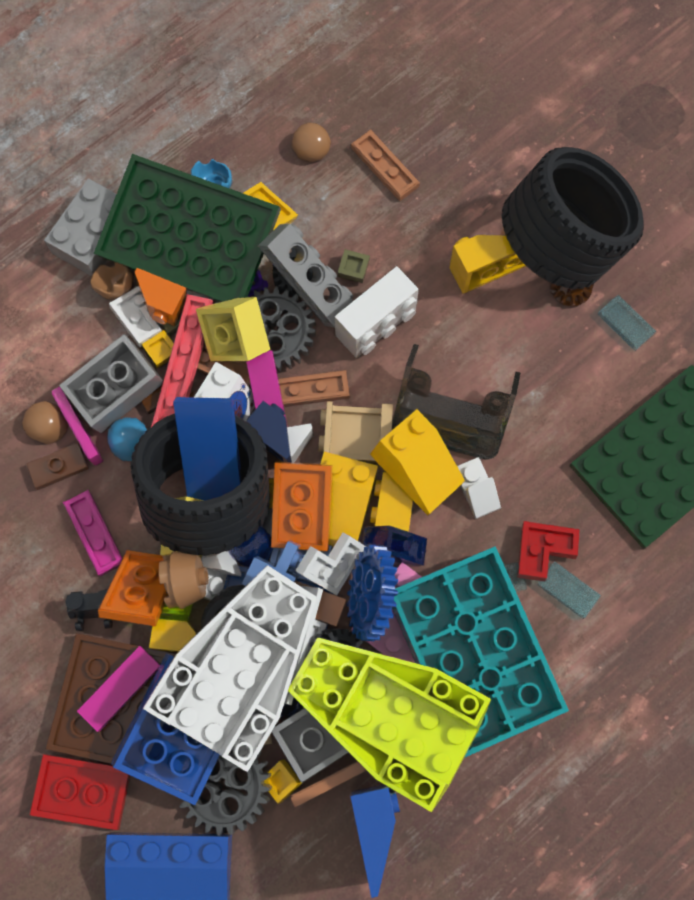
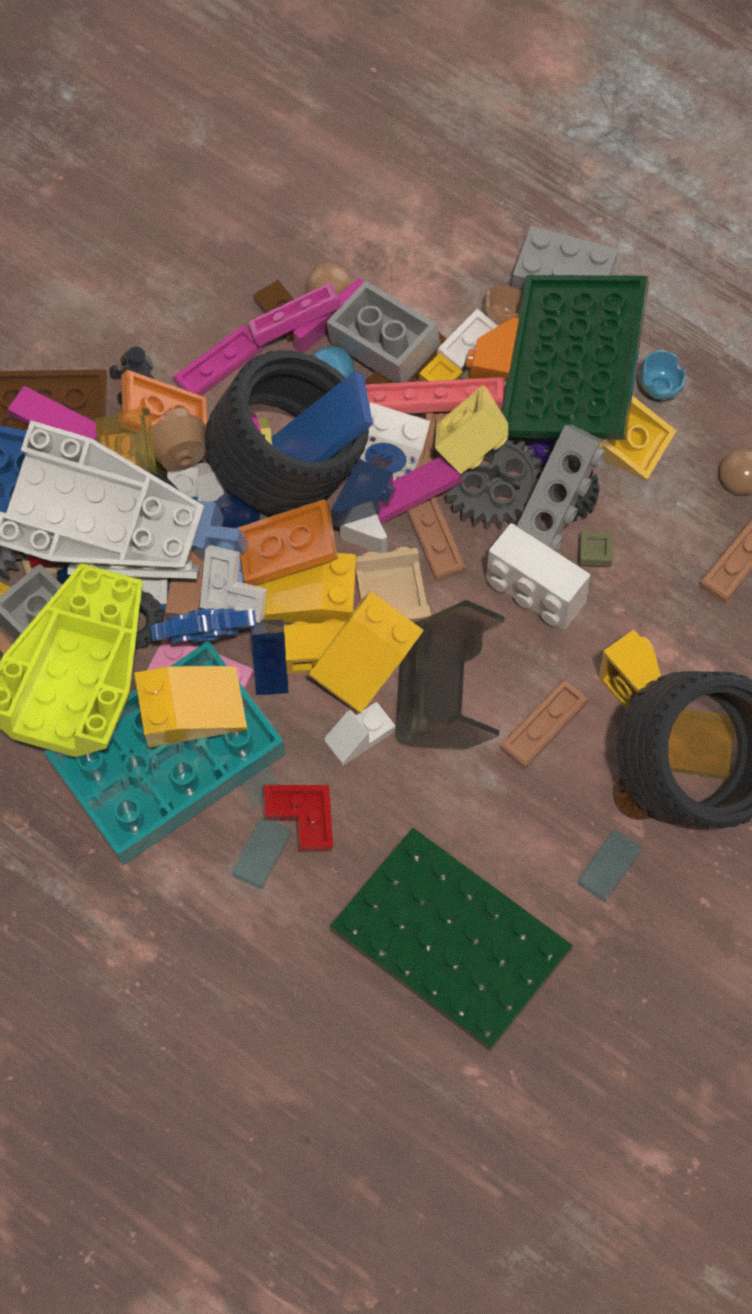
camera: 75 degrees right, 10 degrees down
none -> clear yellow tile [95,408,156,473]
none -> yellow slope [134,666,247,748]
none -> dark pink tile [249,283,342,347]
none -> nougat tile [500,679,589,770]

